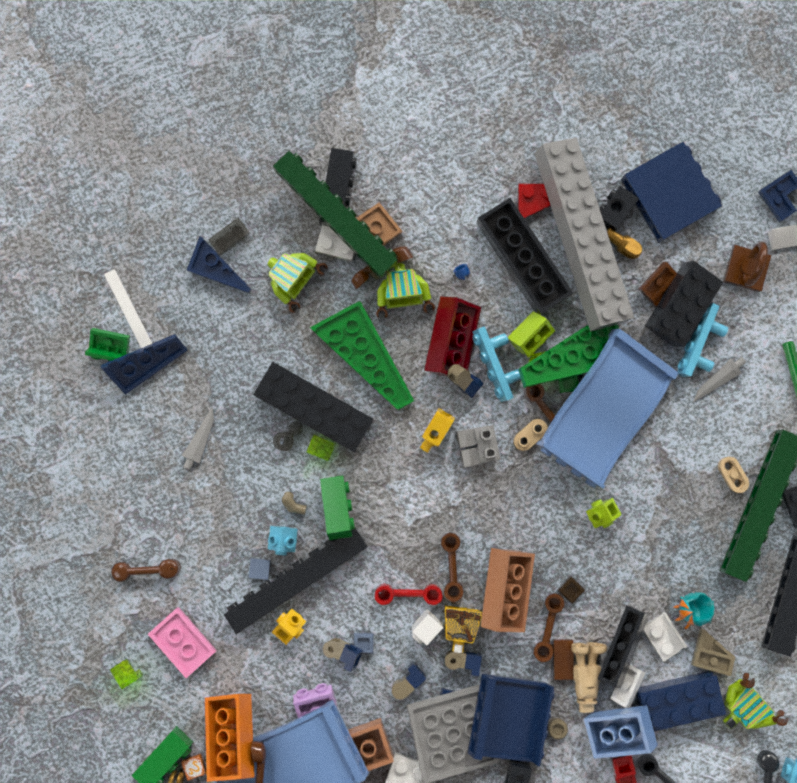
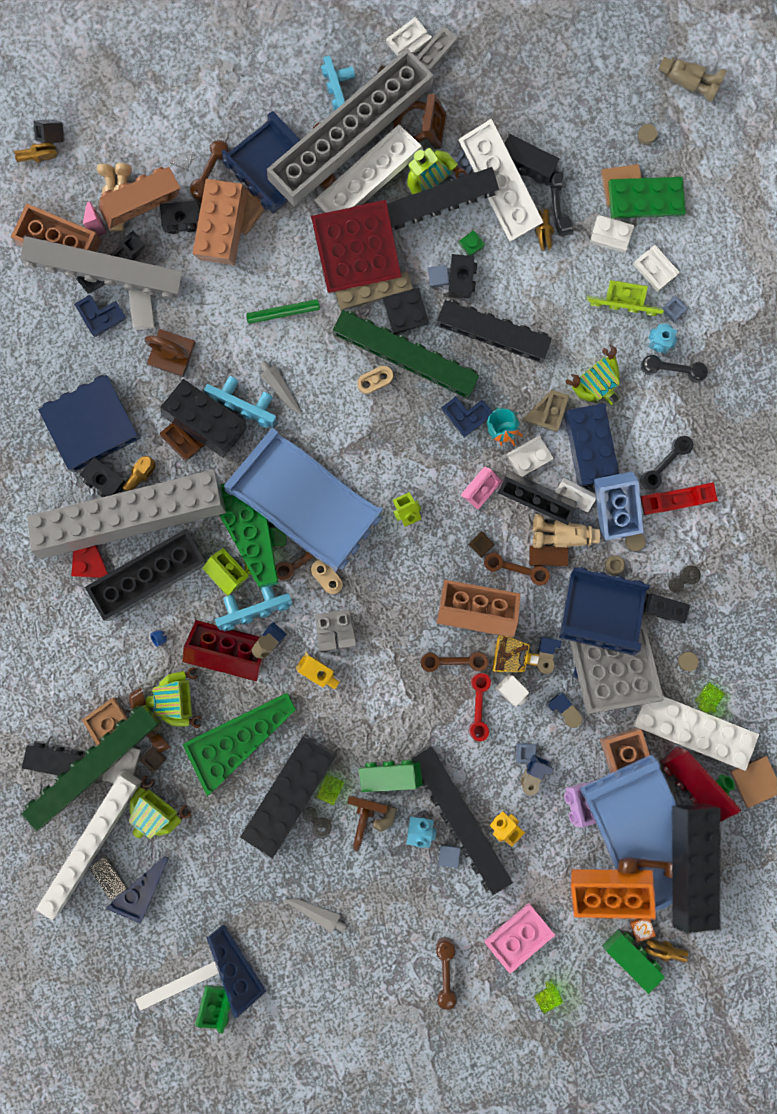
camera: 85 degrees left, 0 degrees up
none -> white brick [36,771,142,920]
none -> dark brown tile [139,746,167,773]
none -> reddish brown tile [347,796,388,852]
none -> dark blue plate [441,396,492,438]
none -> bright pink slope [461,467,502,510]
none -> dark tan tile [625,533,646,552]

